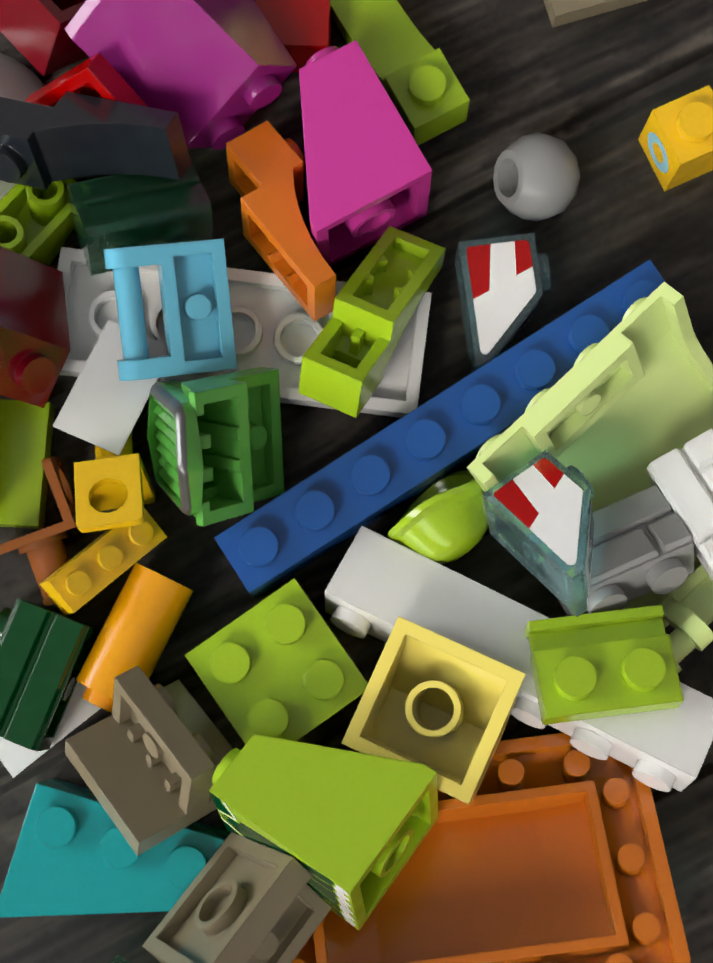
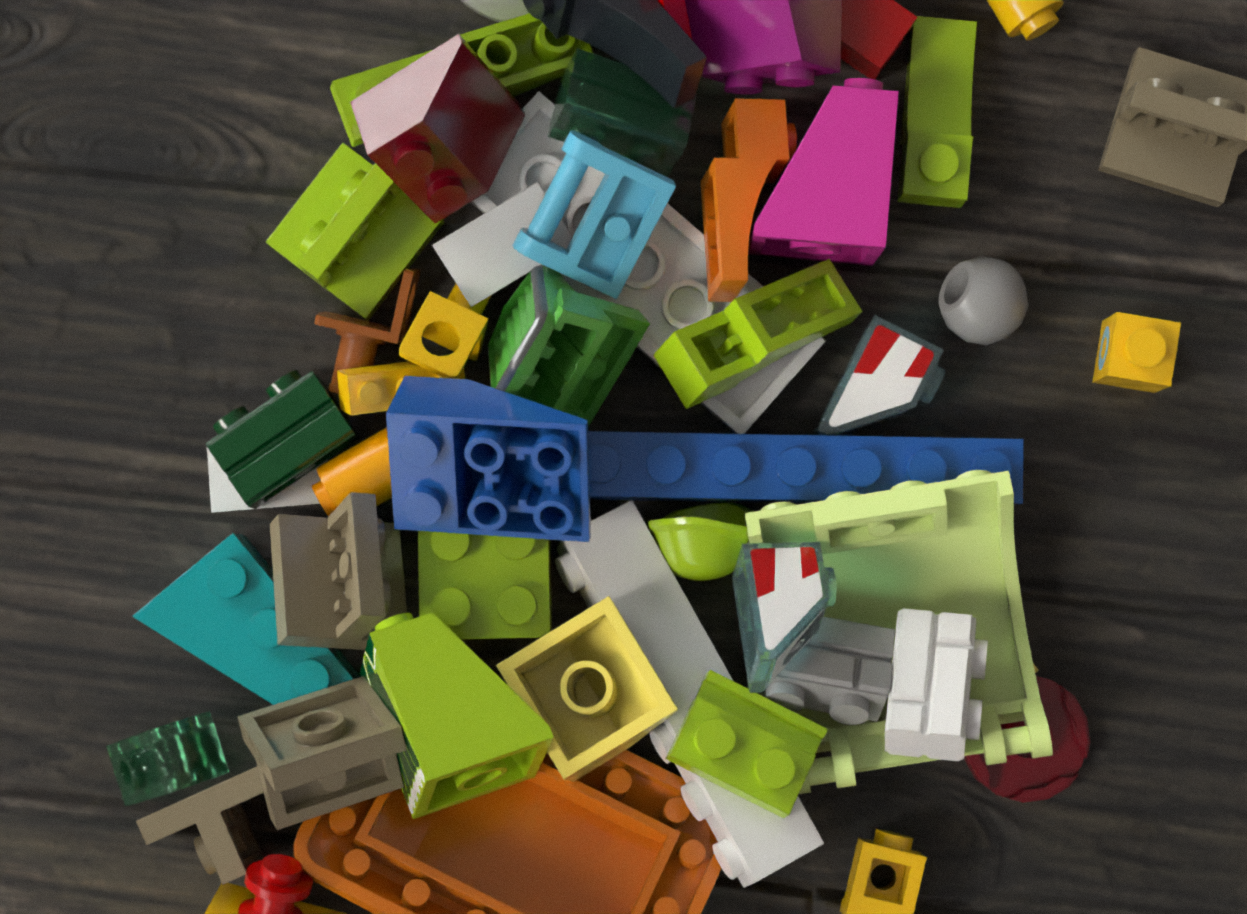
camera: 30 degrees right, 5 degrees up
none -> blue slope [386,376,591,542]

